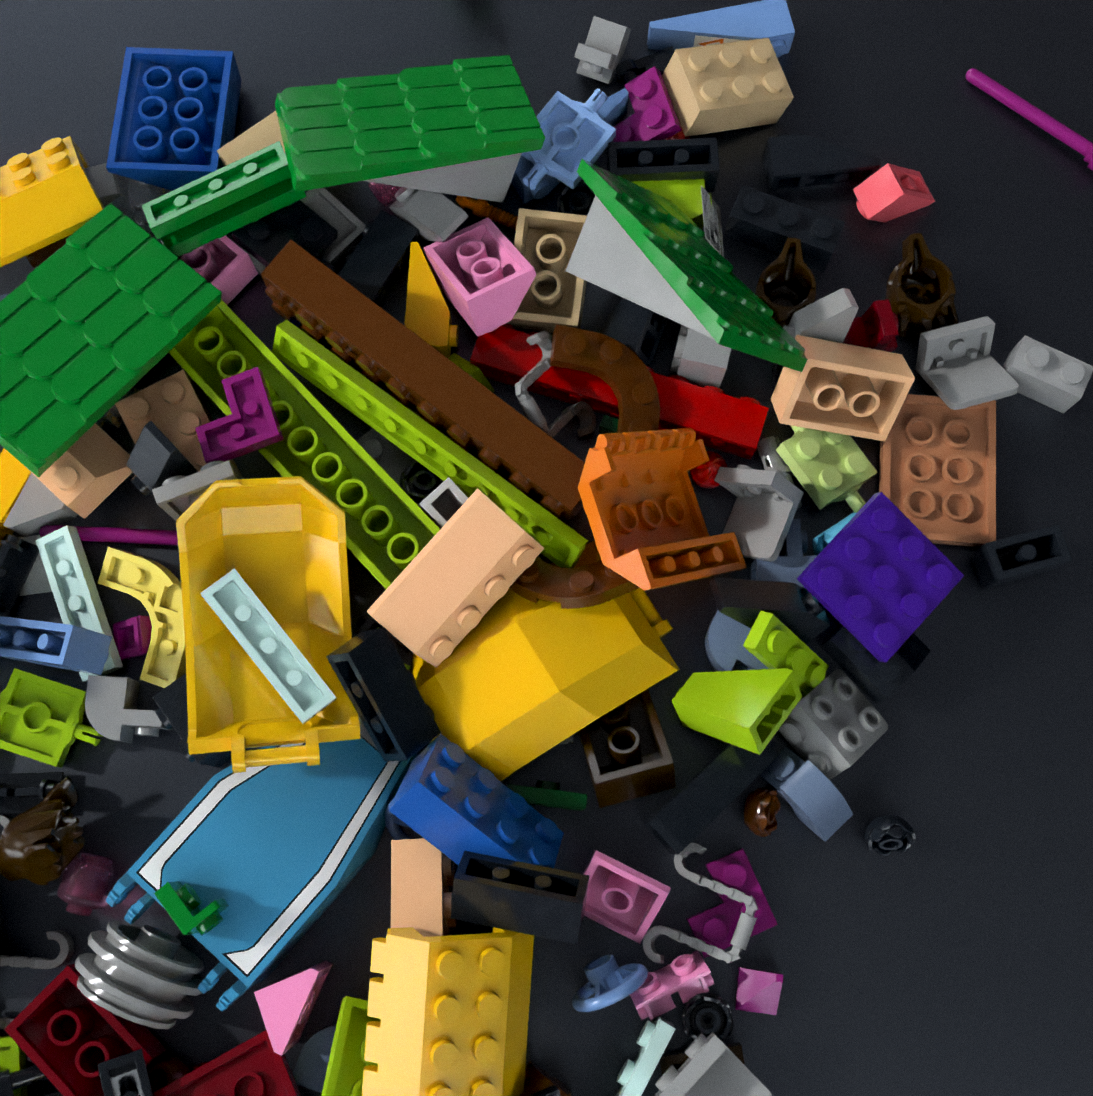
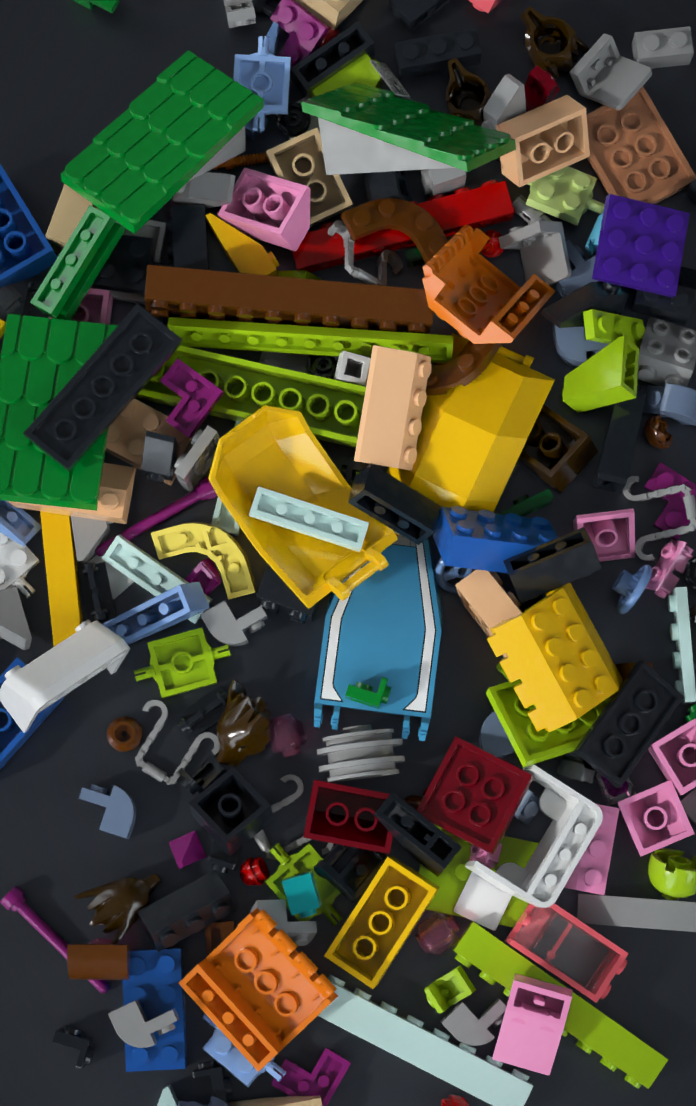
camera: 30 degrees left, 5 degrees up
bright pink slope [254,961,333,1056] -> none
none -> black plate [23,304,183,472]

